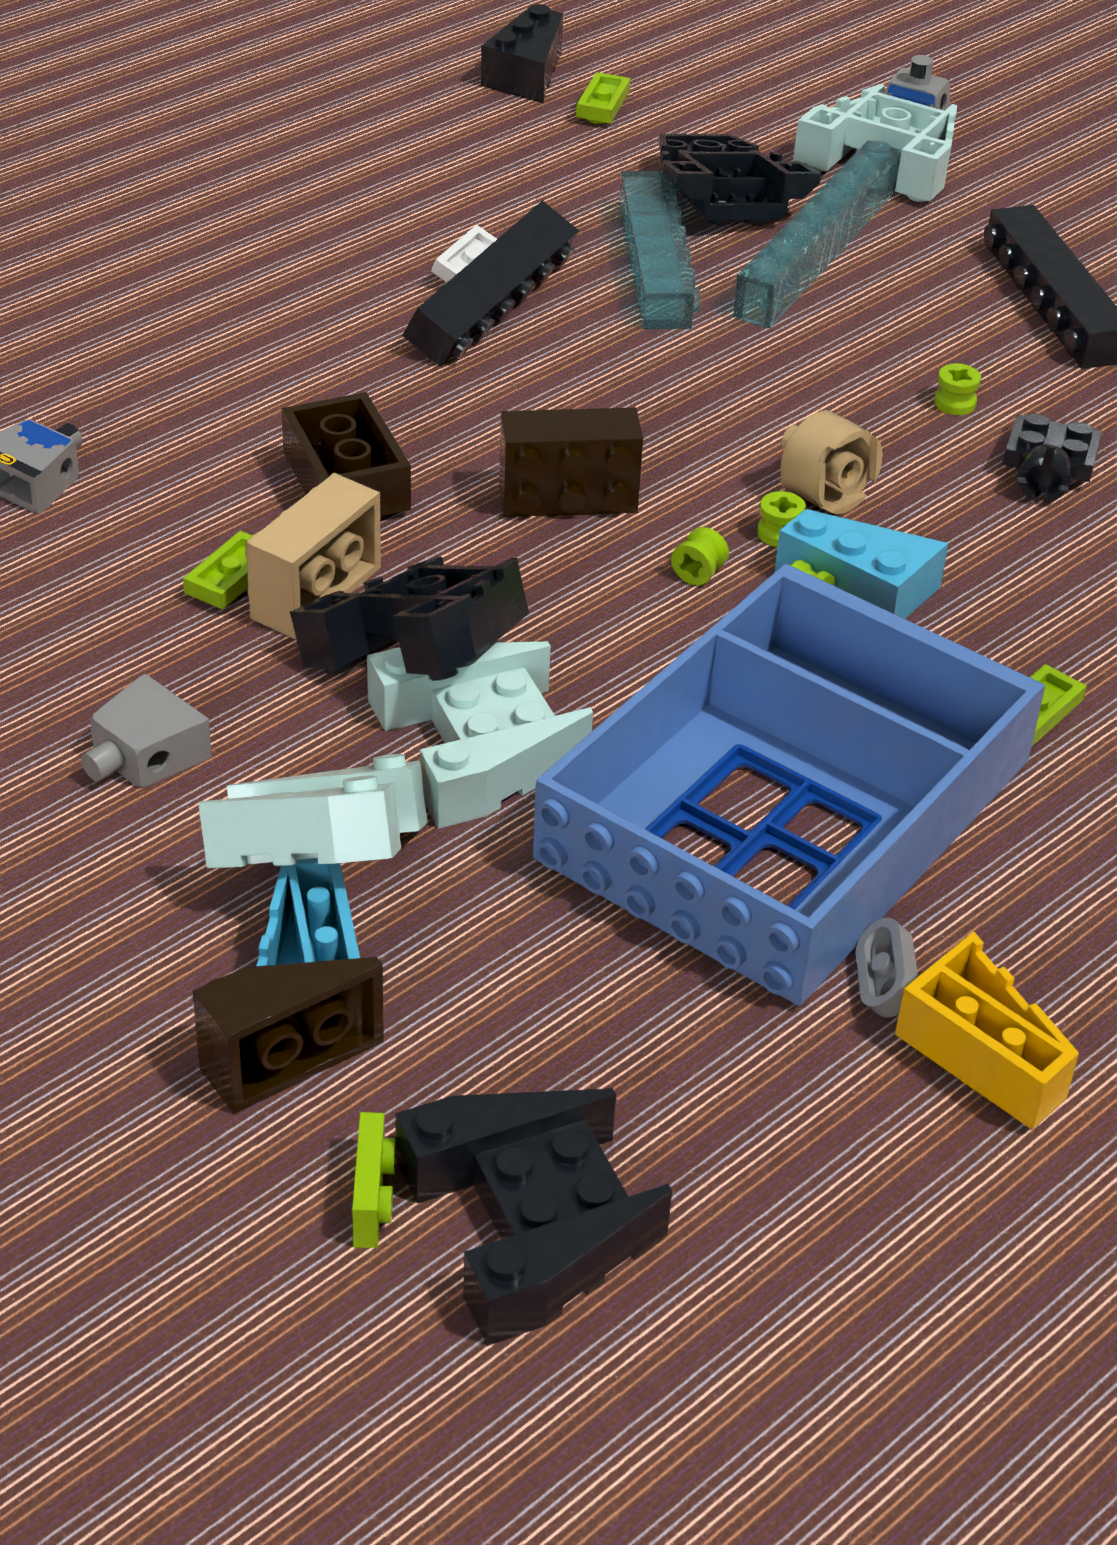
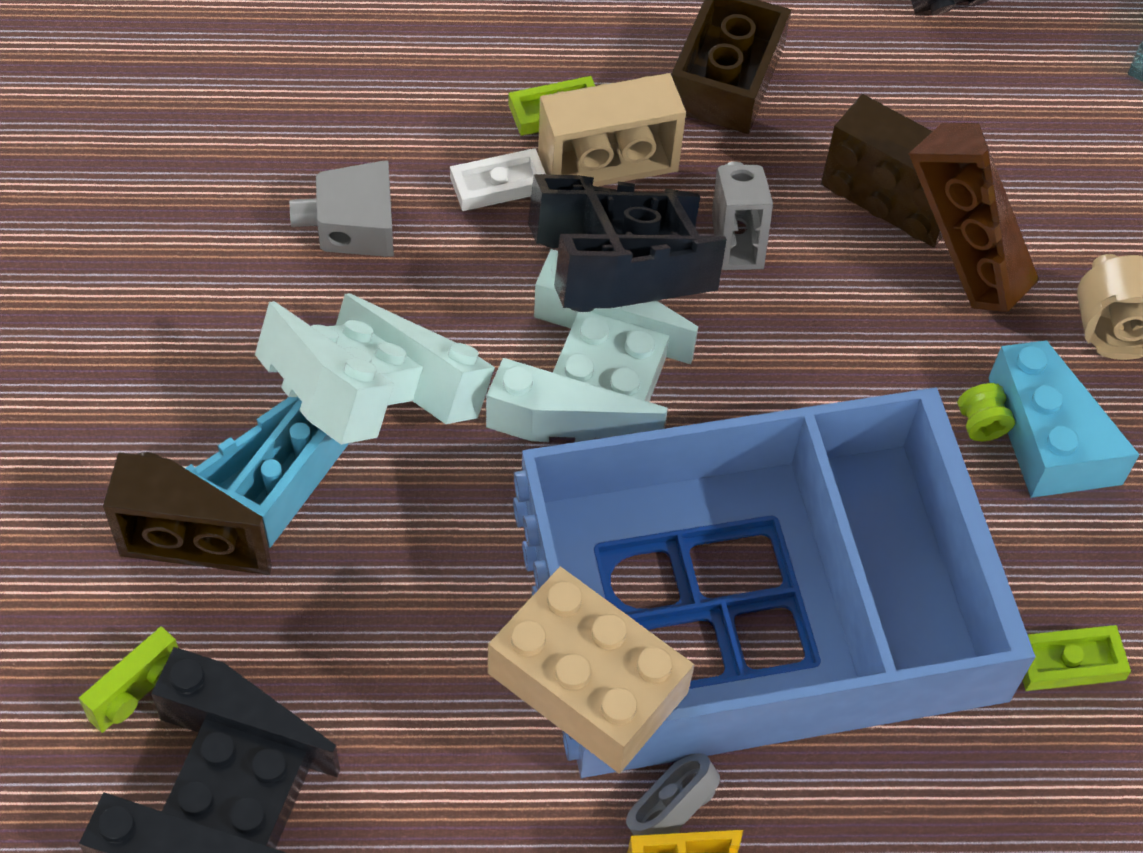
camera: 40 degrees right, 15 degrees up
lime wheel [671,527,729,585] -> none
lime wheel [757,491,806,547] -> none
none -> white plate [450,148,546,211]
none -> tan brick [488,566,694,774]
none -> light grey torso [712,161,773,270]
none -> reddish brown wedge [909,123,1039,312]

